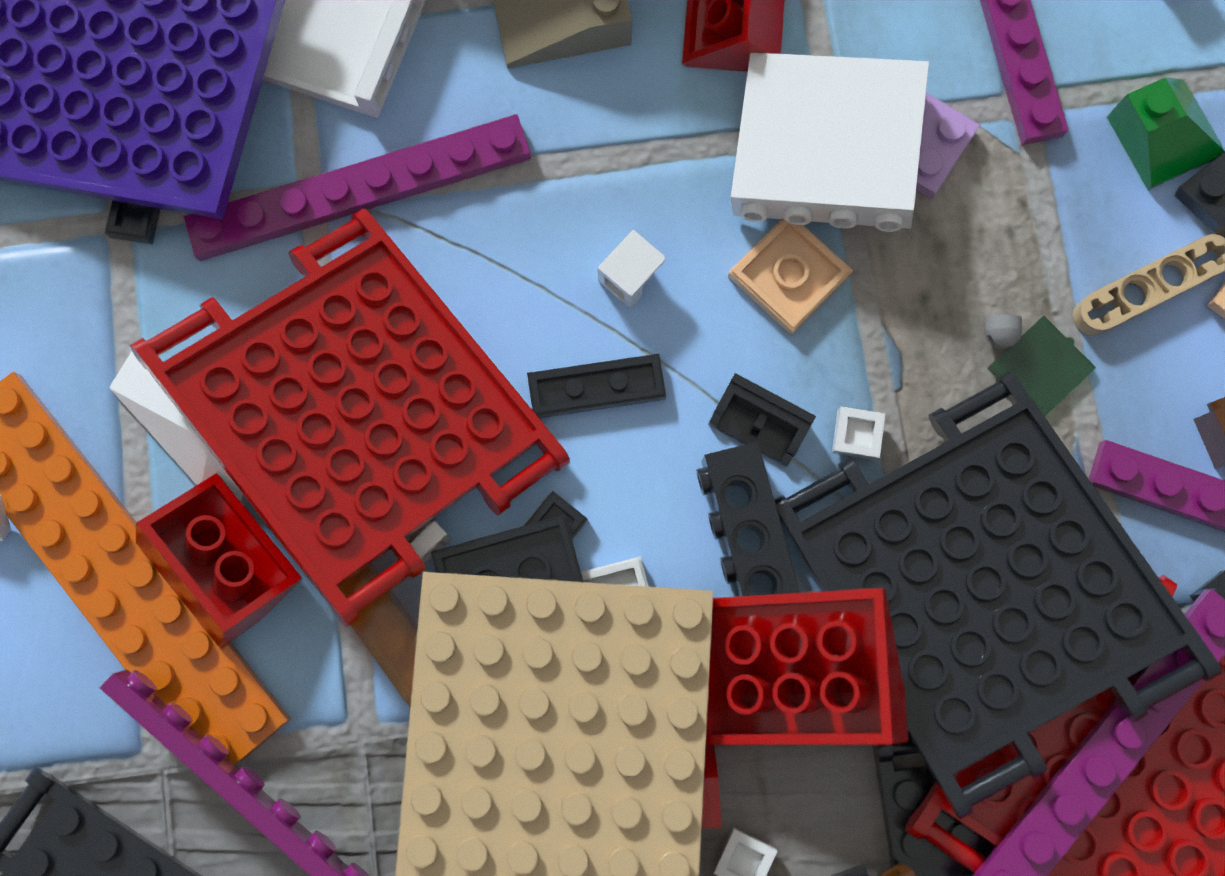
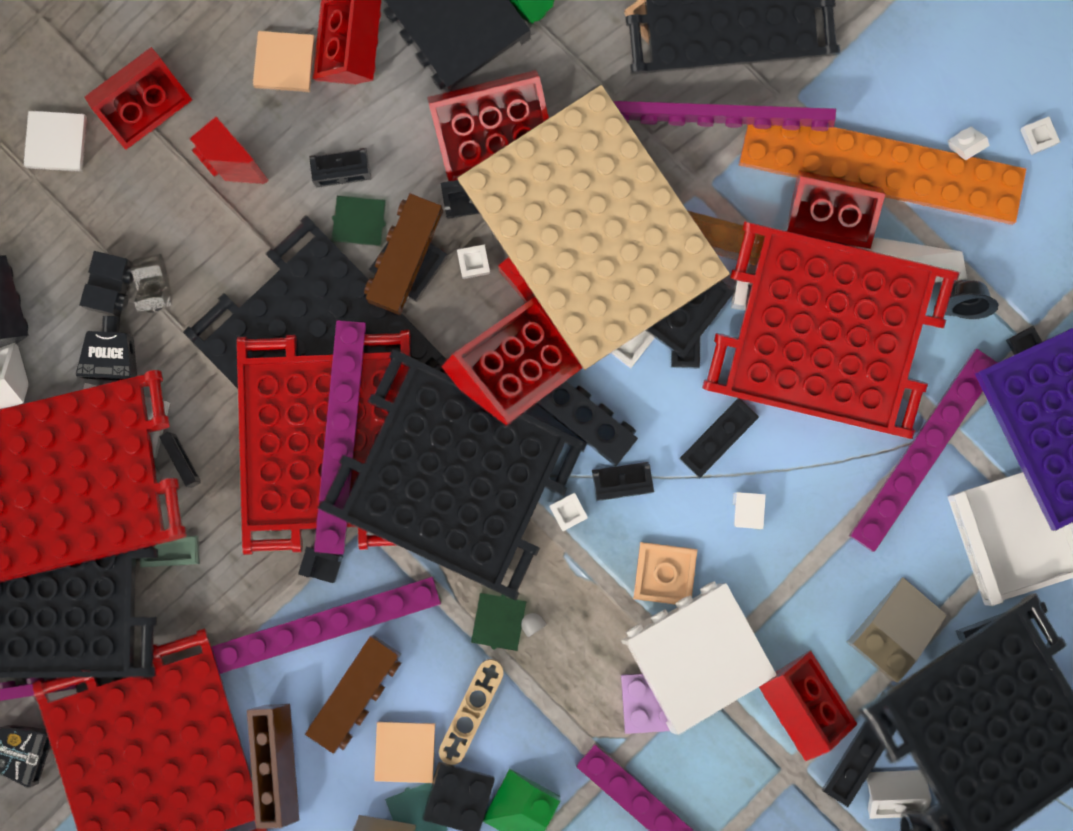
camera: 145 degrees right, 5 degrees up
none -> black piece [933,280,999,319]

